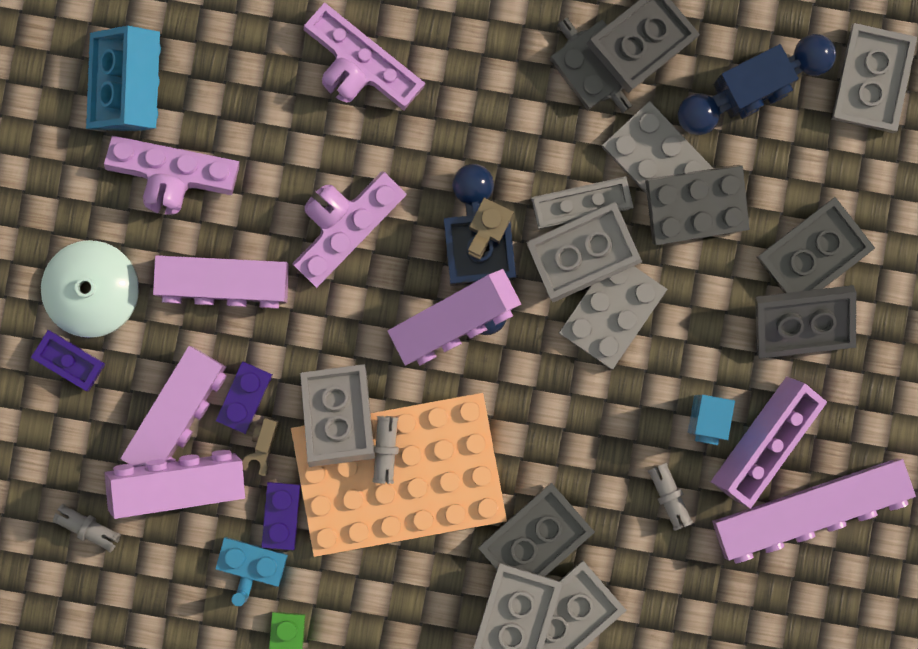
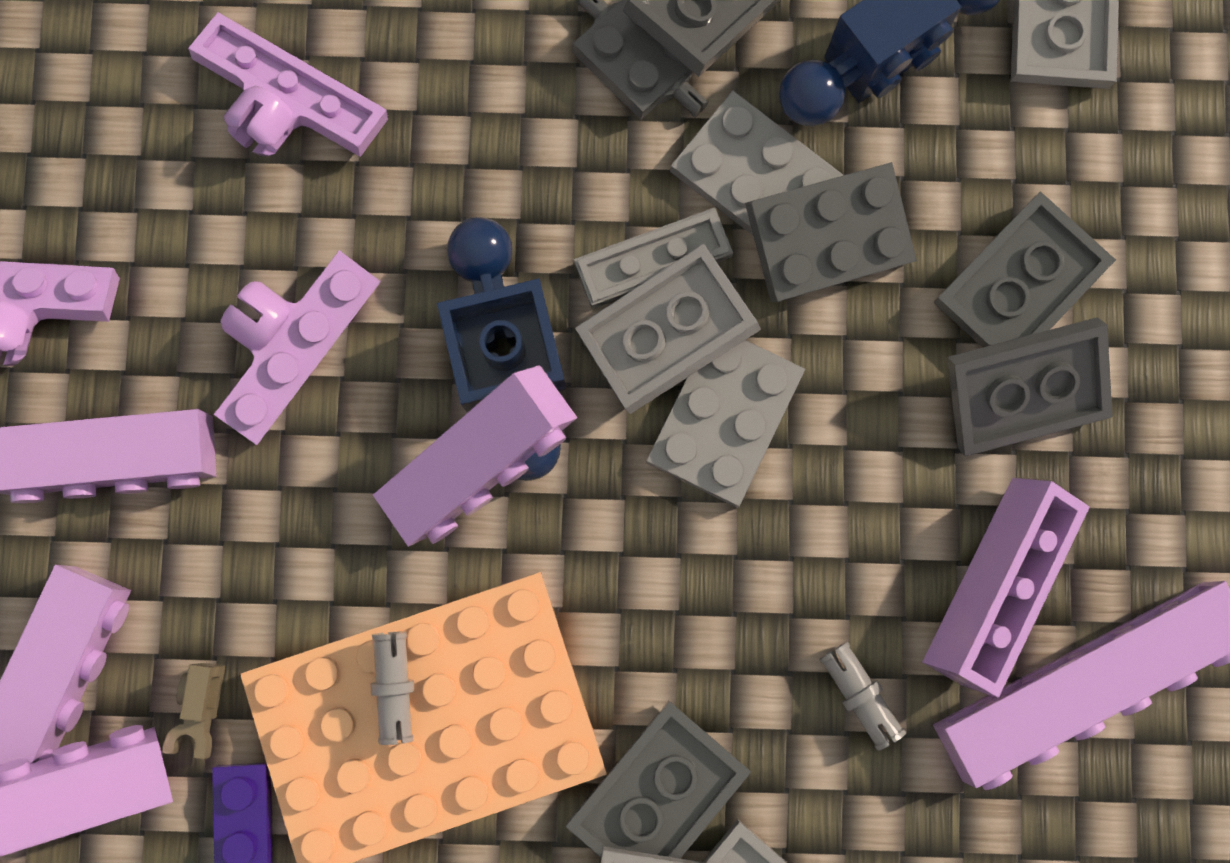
camera: 10 degrees left, 5 degrees down
dark purple plate [216,361,273,434] -> none
light grey plate [300,364,375,467] -> none
dark tan plate [468,198,514,260] -> none
dark azure brick [688,395,735,445] -> none

